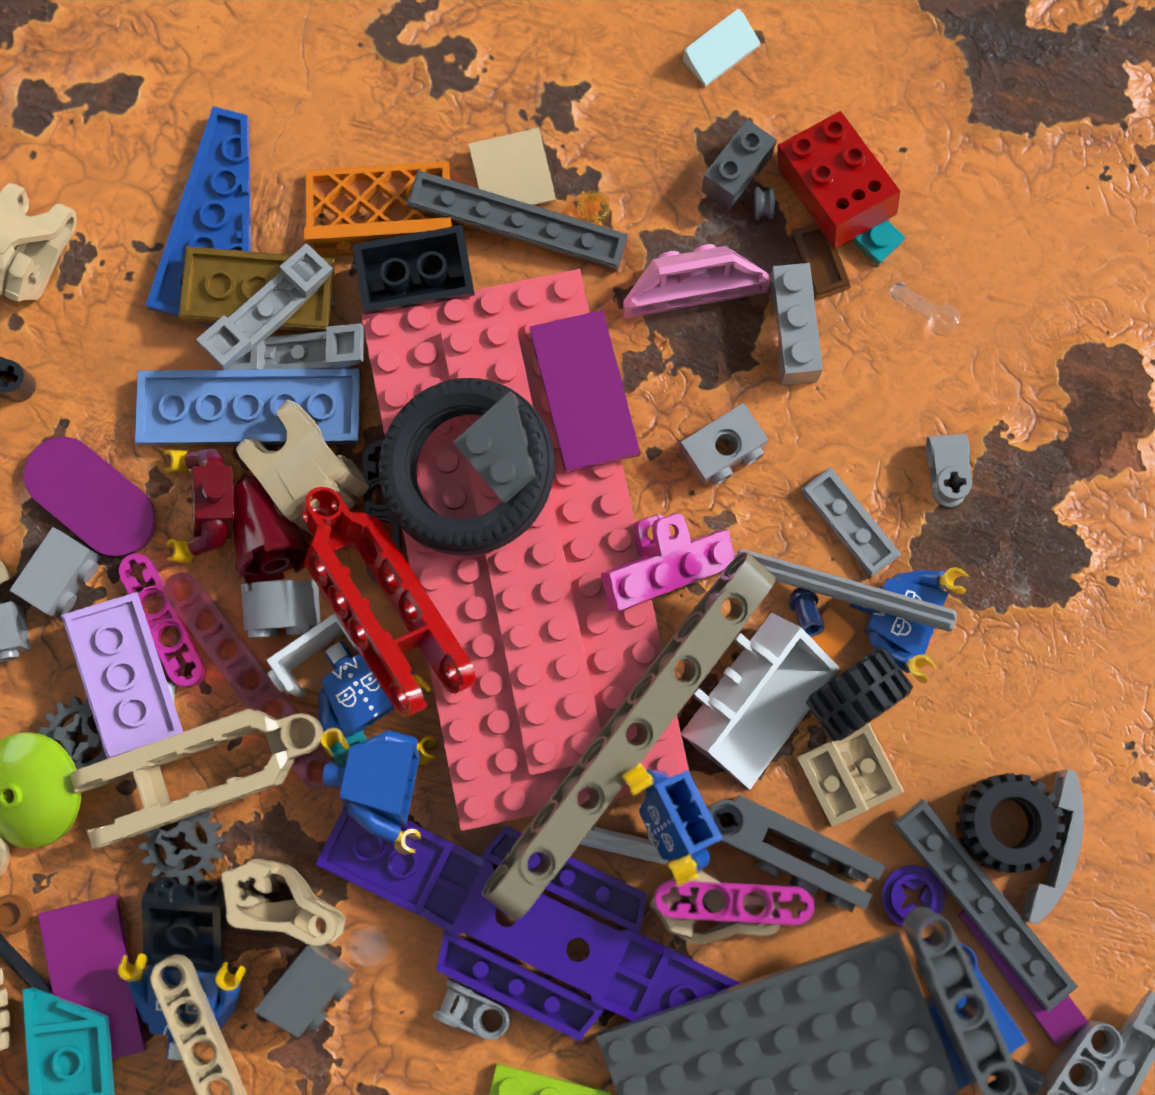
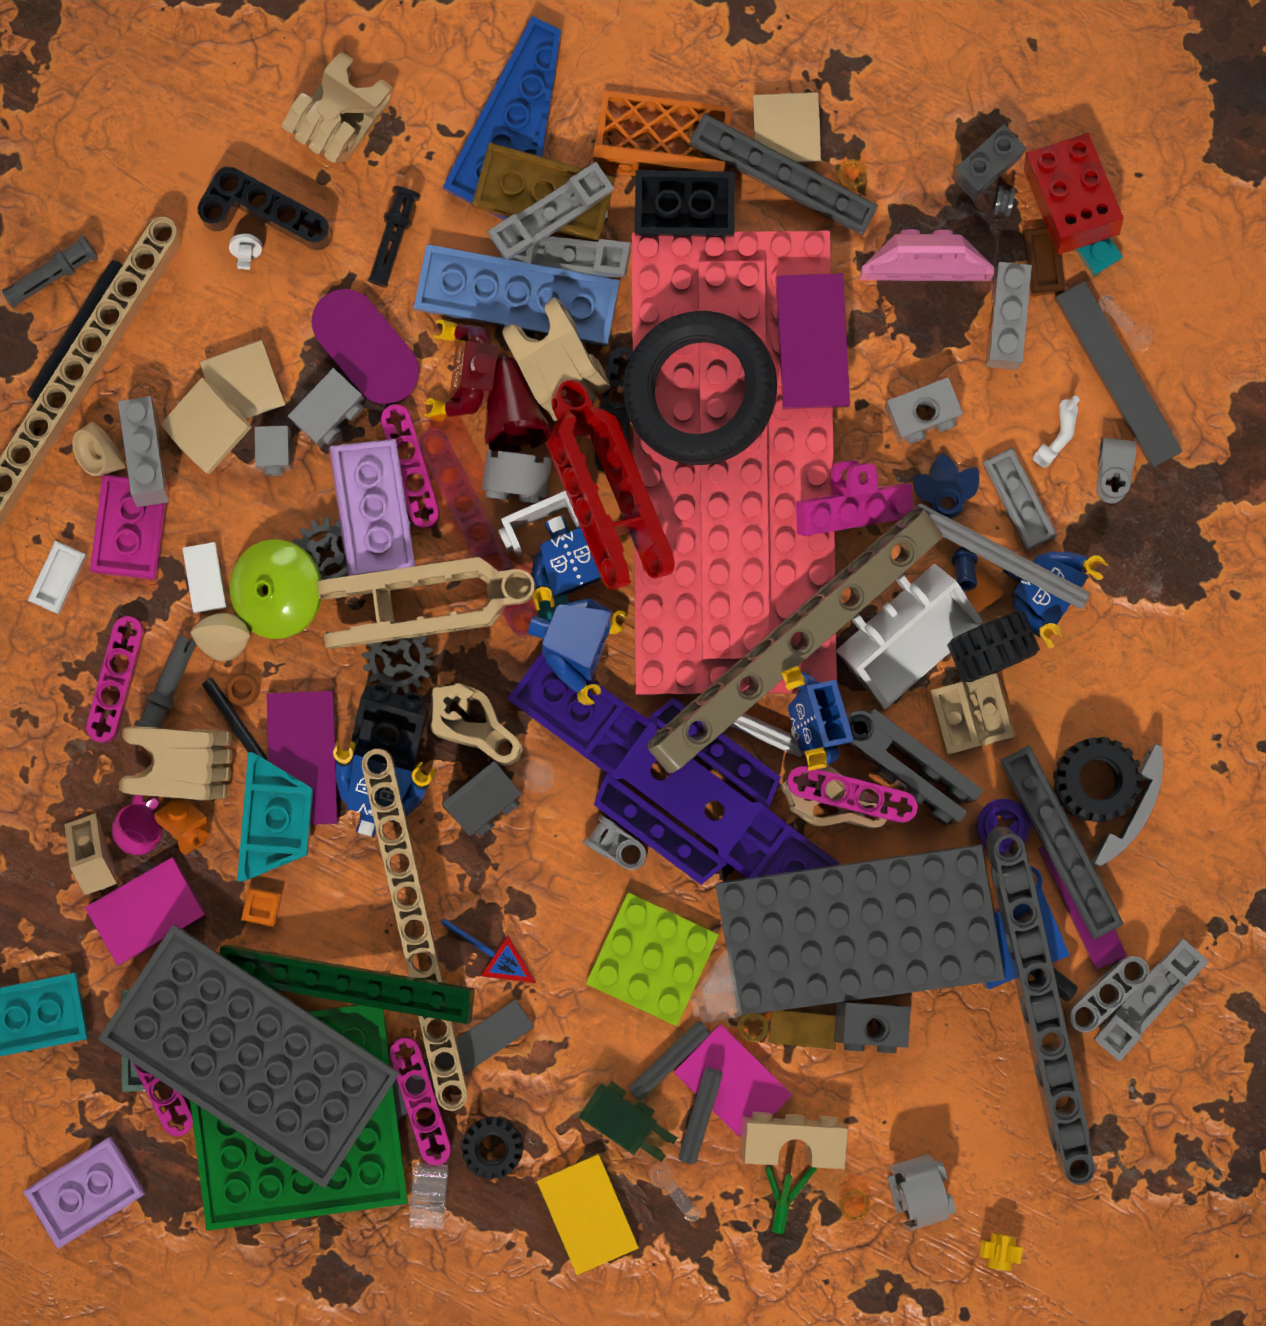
camera: 10 degrees right, 5 degrees up
dark grey wing [453,391,536,503] -> none
light aqua slope [683,9,761,87] -> none
none -> black pin [367,186,421,288]
none -> dark blue plate [914,454,979,519]
none -> white piece [1032,396,1080,468]
none -> dark grey tile [1055,281,1183,469]

